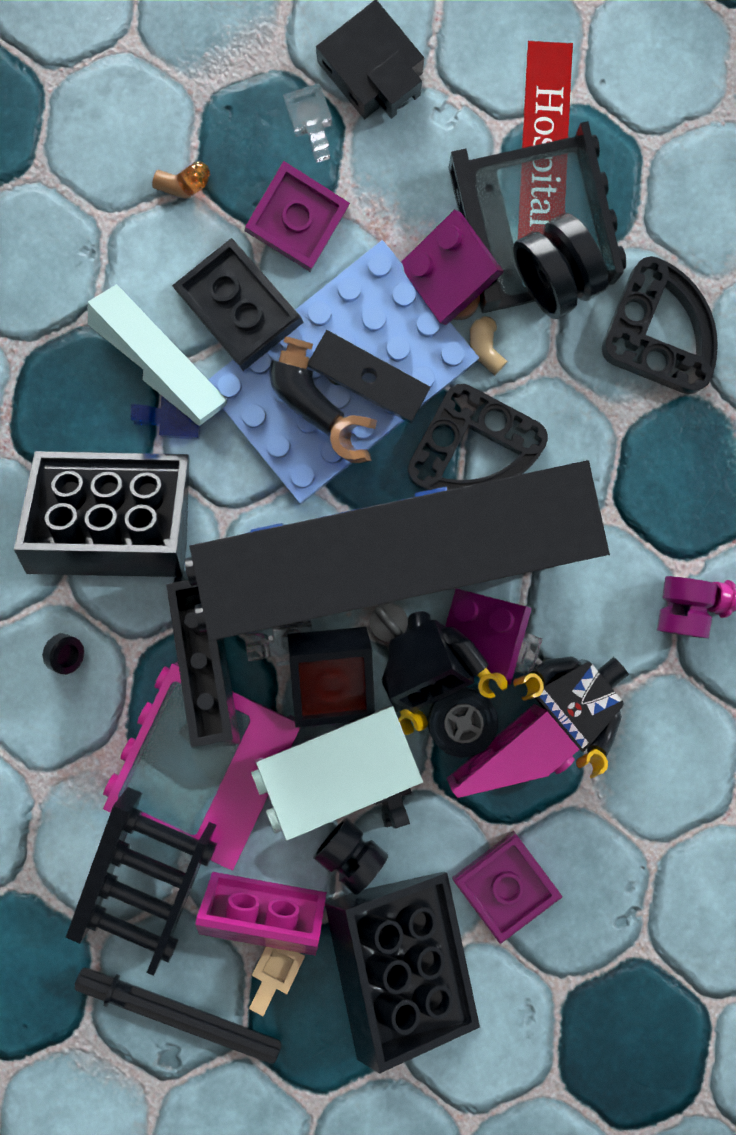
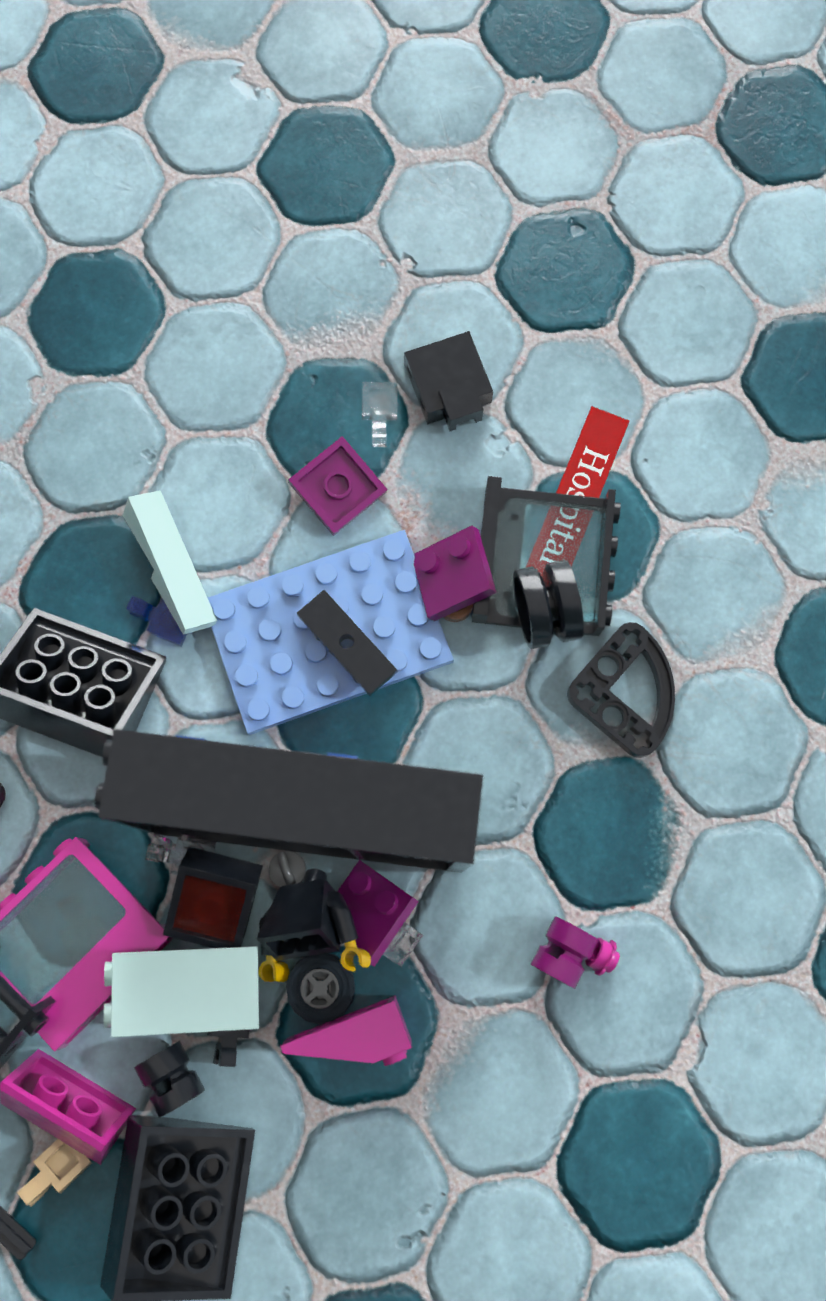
camera: 20 degrees right, 10 degrees down
arm [152,161,210,199] -> none
black hinge [166,576,241,751] -> none
black tile [172,238,304,371] -> none
piece [269,336,377,463] -> none
black beam [408,384,548,491] -> none
magenta tile [452,831,563,944] -> none
tan arm [470,316,508,376] -> none
torso [513,656,629,779] -> none

